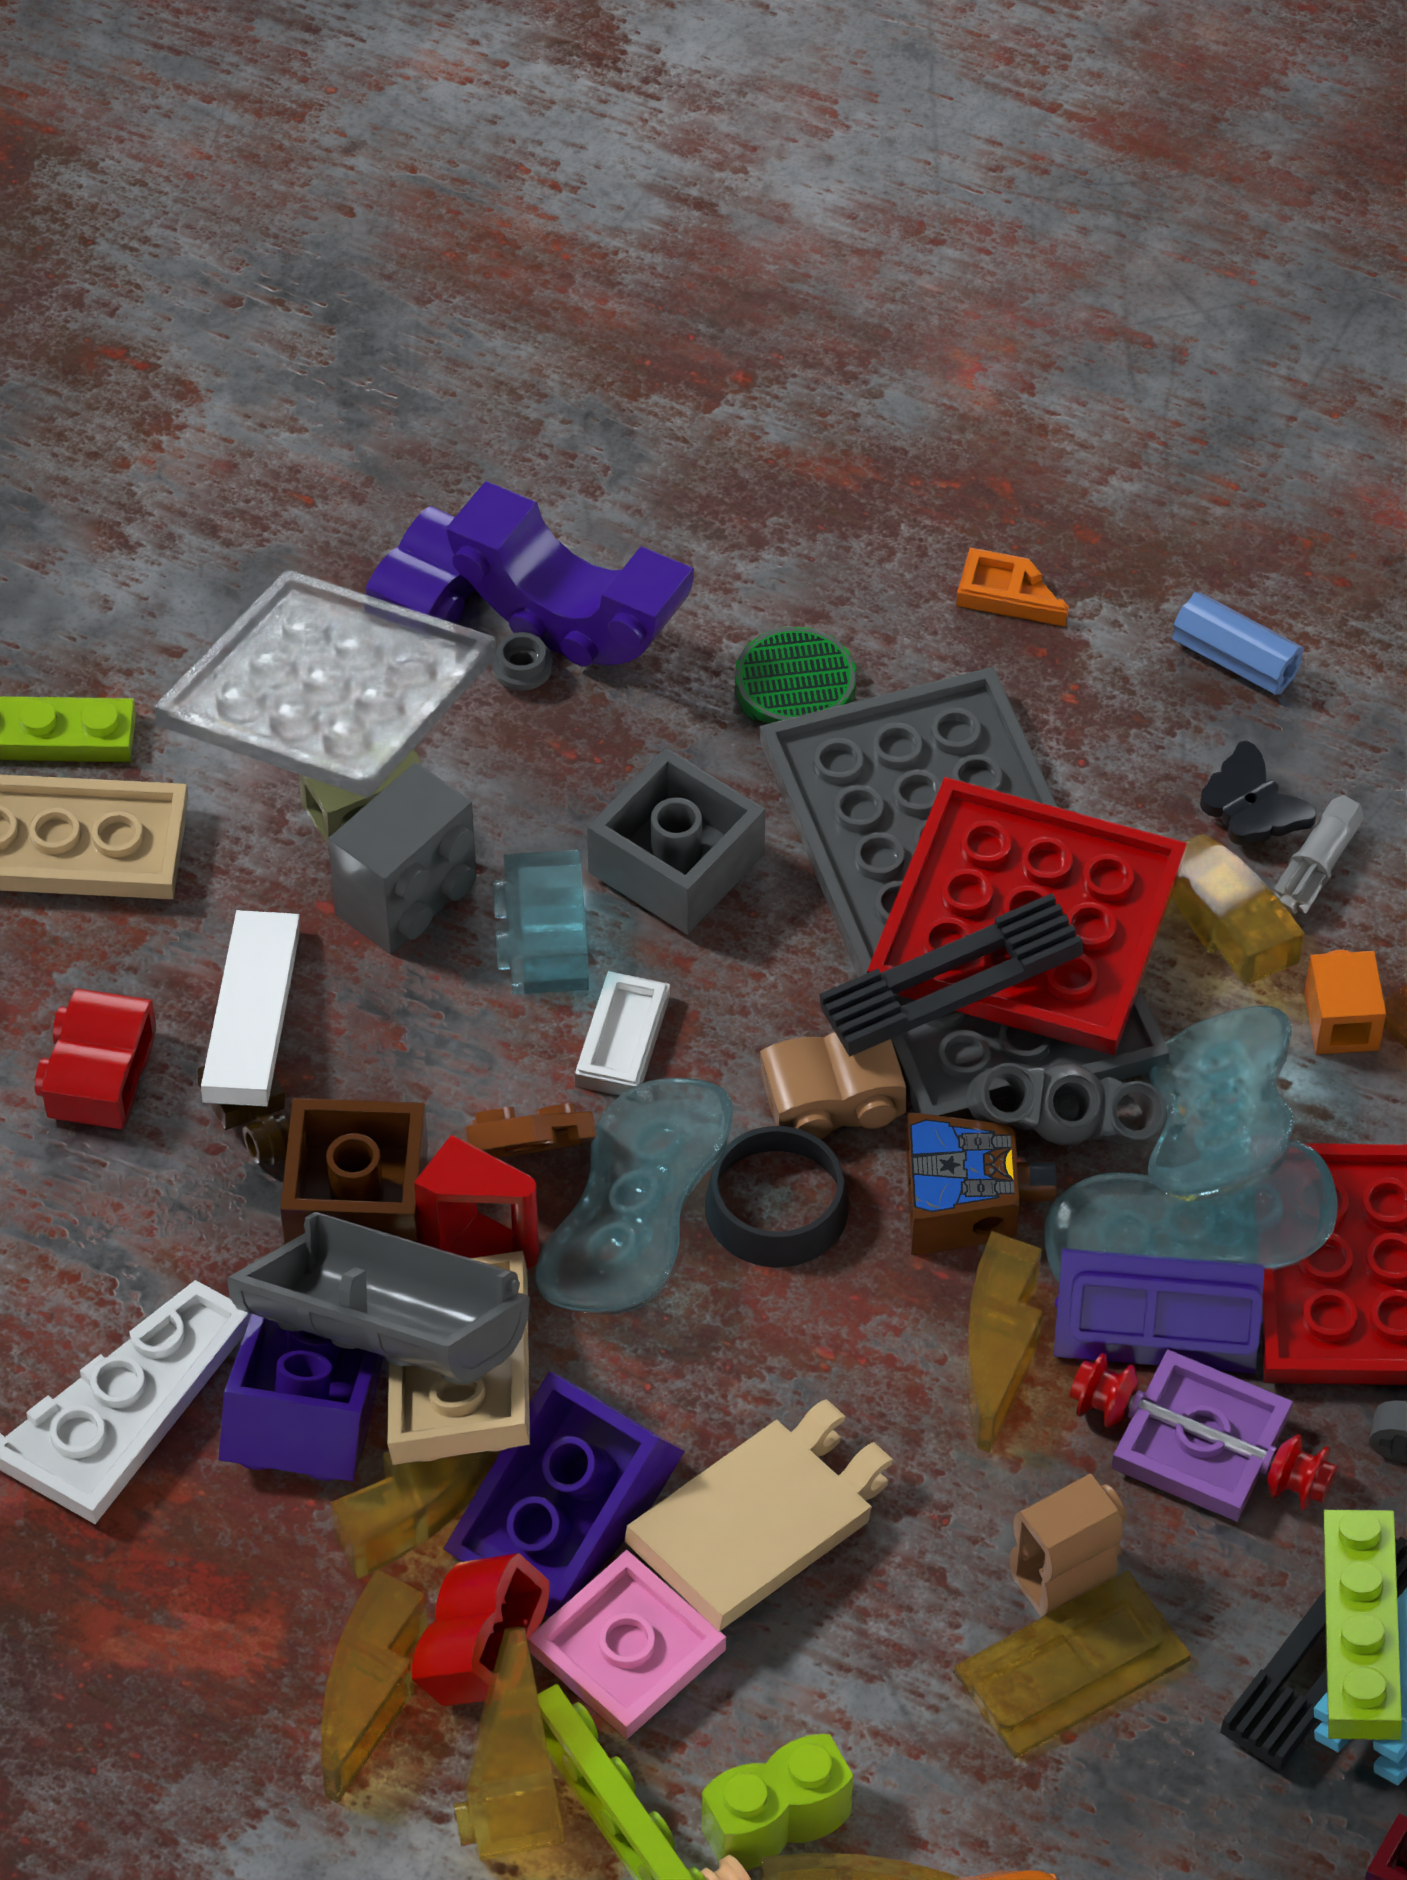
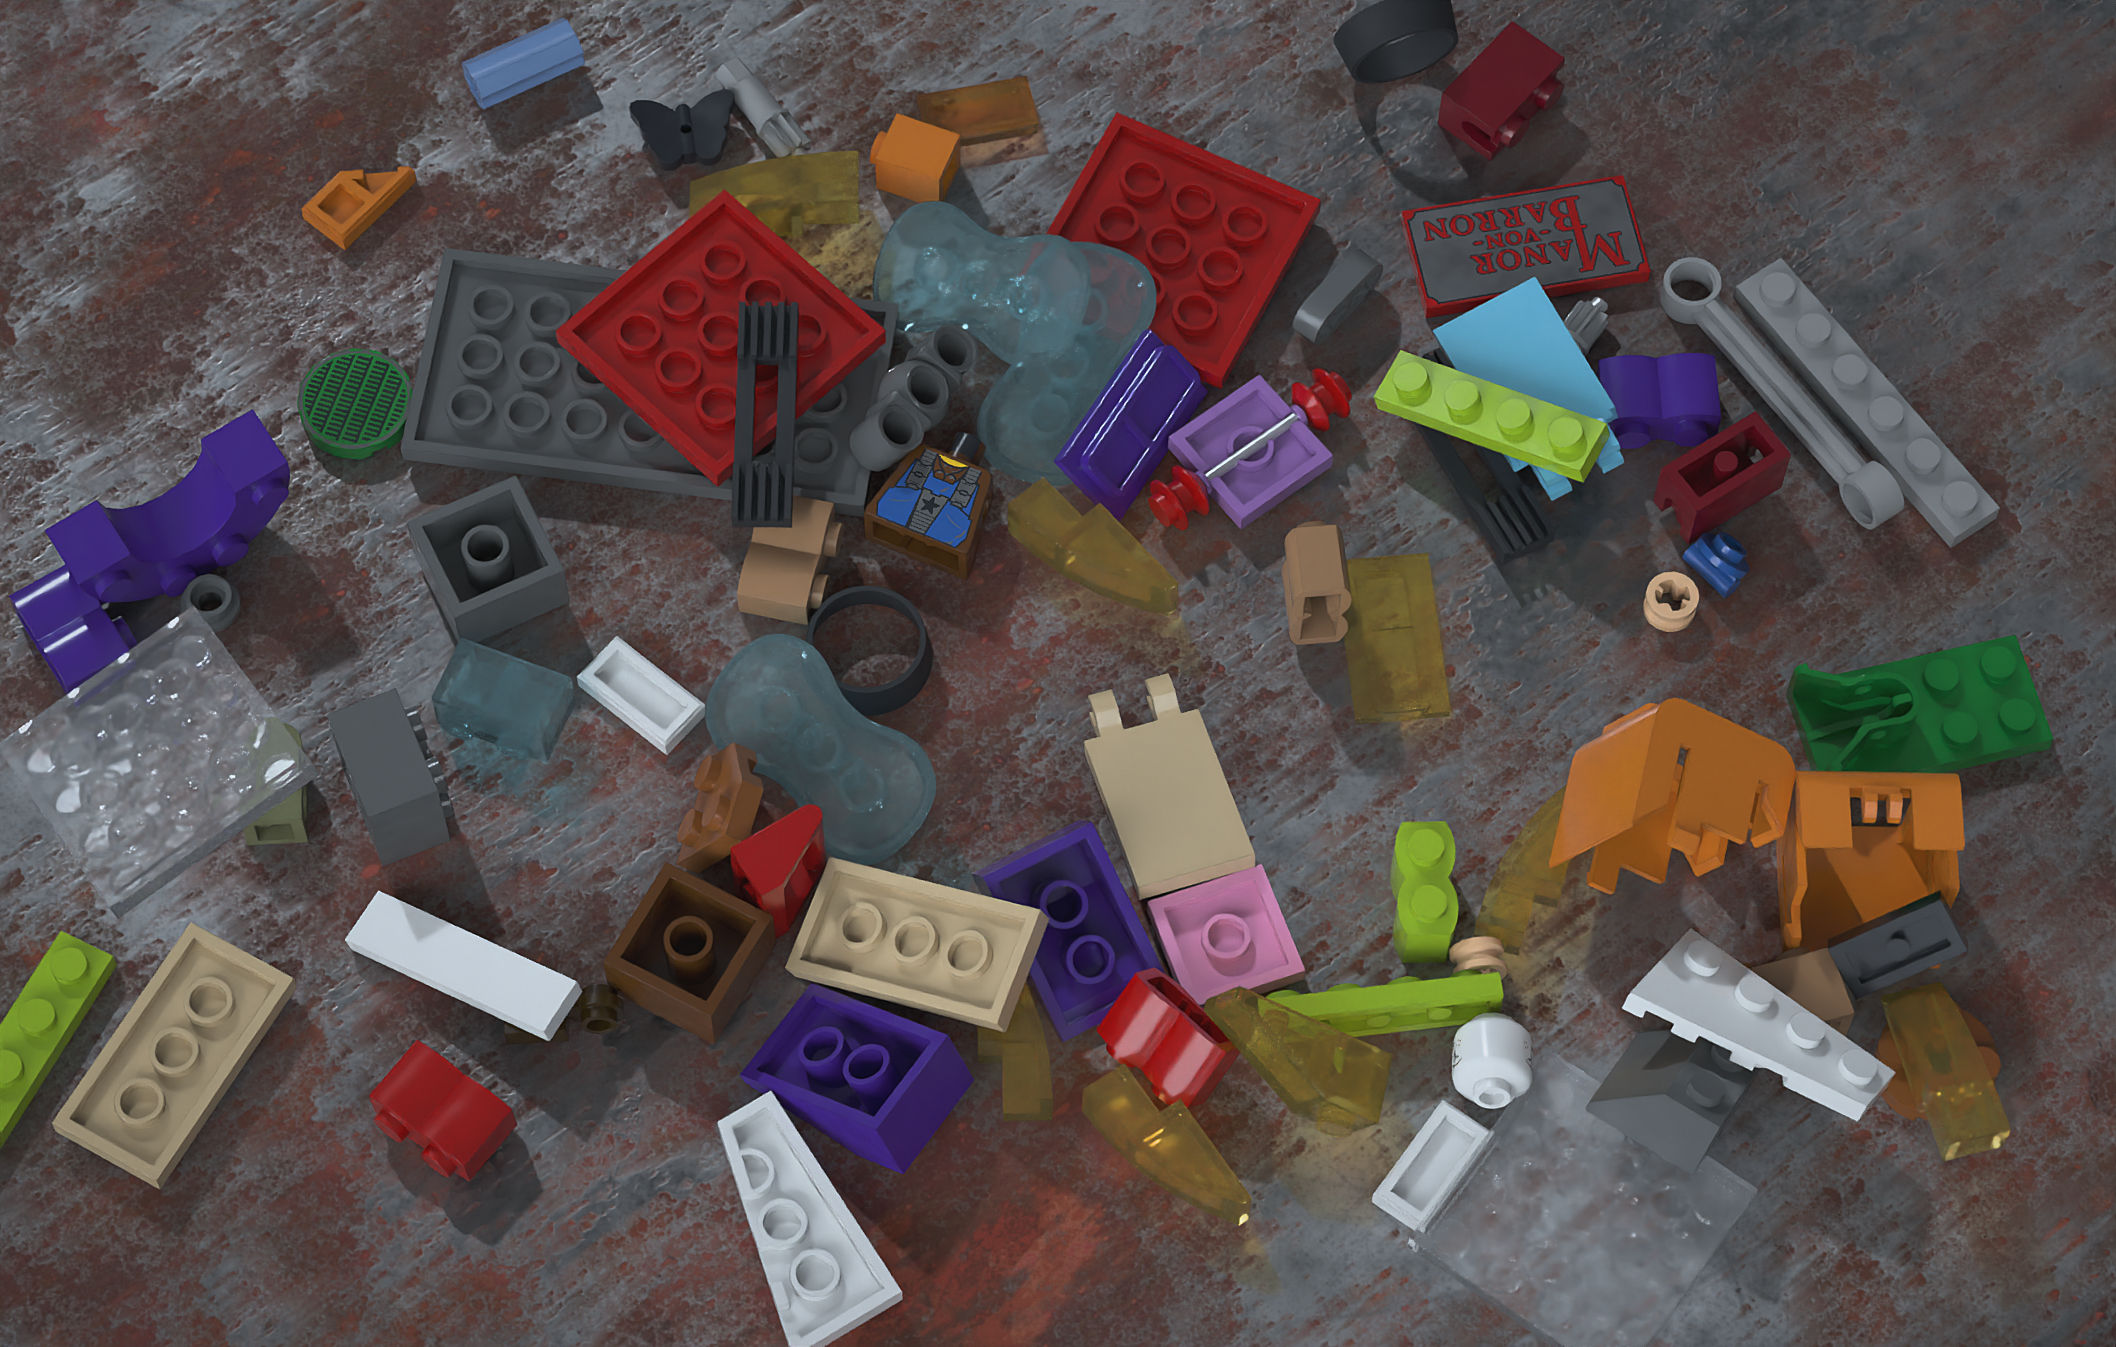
camera: 65 degrees left, 10 degrees up
dark grey container [227,1212,530,1384] -> none

